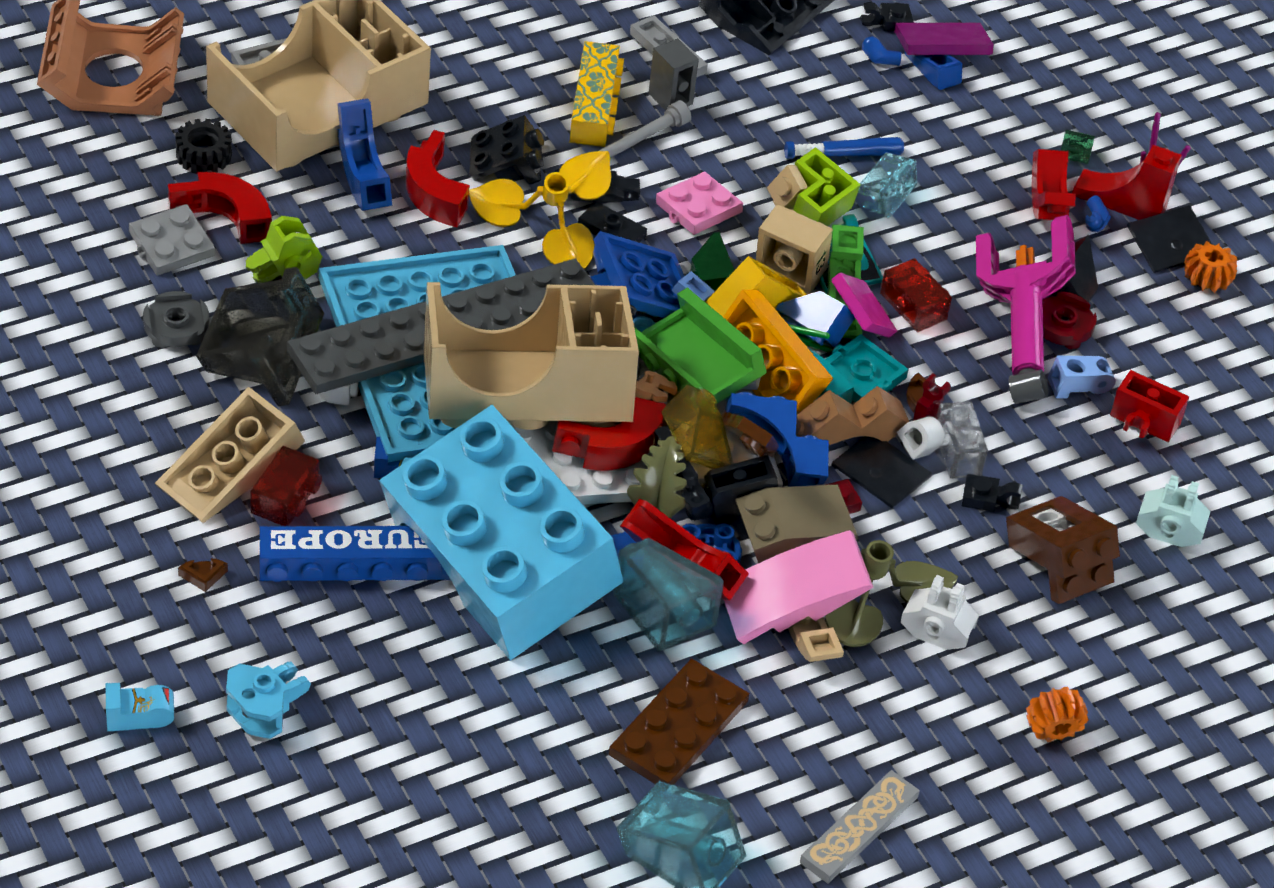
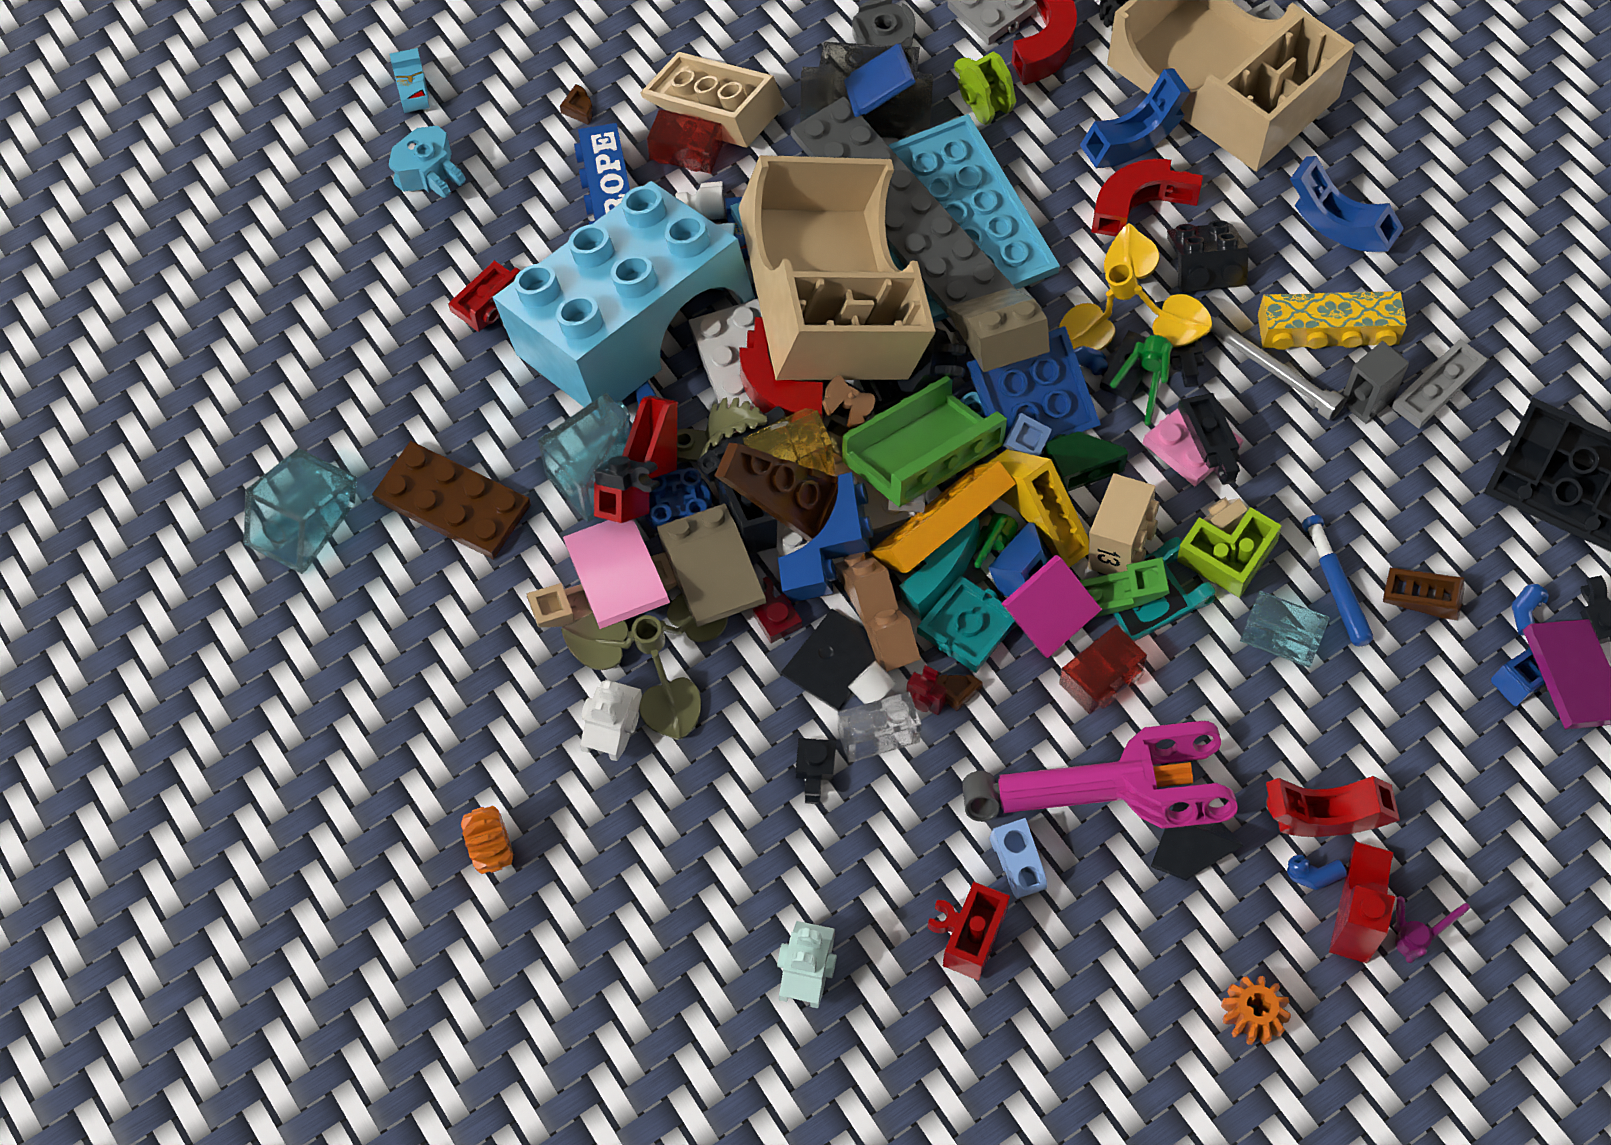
camera: 90 degrees right, 15 degrees up
light grey tile [800,770,920,884] -> none
reddish brown brick [1006,496,1120,604] -> none
dark red plate [1042,292,1097,349] -> none
clear green plate [1061,130,1095,164] -> none
black piece [1127,205,1213,273] -> none
none -> red bracket [448,260,521,332]
none -> black plate [594,456,660,492]
none -> white piece [675,181,725,220]
none -> blue window [844,43,916,117]
none -> dark tan slope [947,287,1050,372]
none -> green plant [1110,335,1173,426]
none -> black hinge [1177,393,1240,485]
none -> blue arch [1290,156,1404,252]
none -> reddish brown slope [1383,567,1465,621]

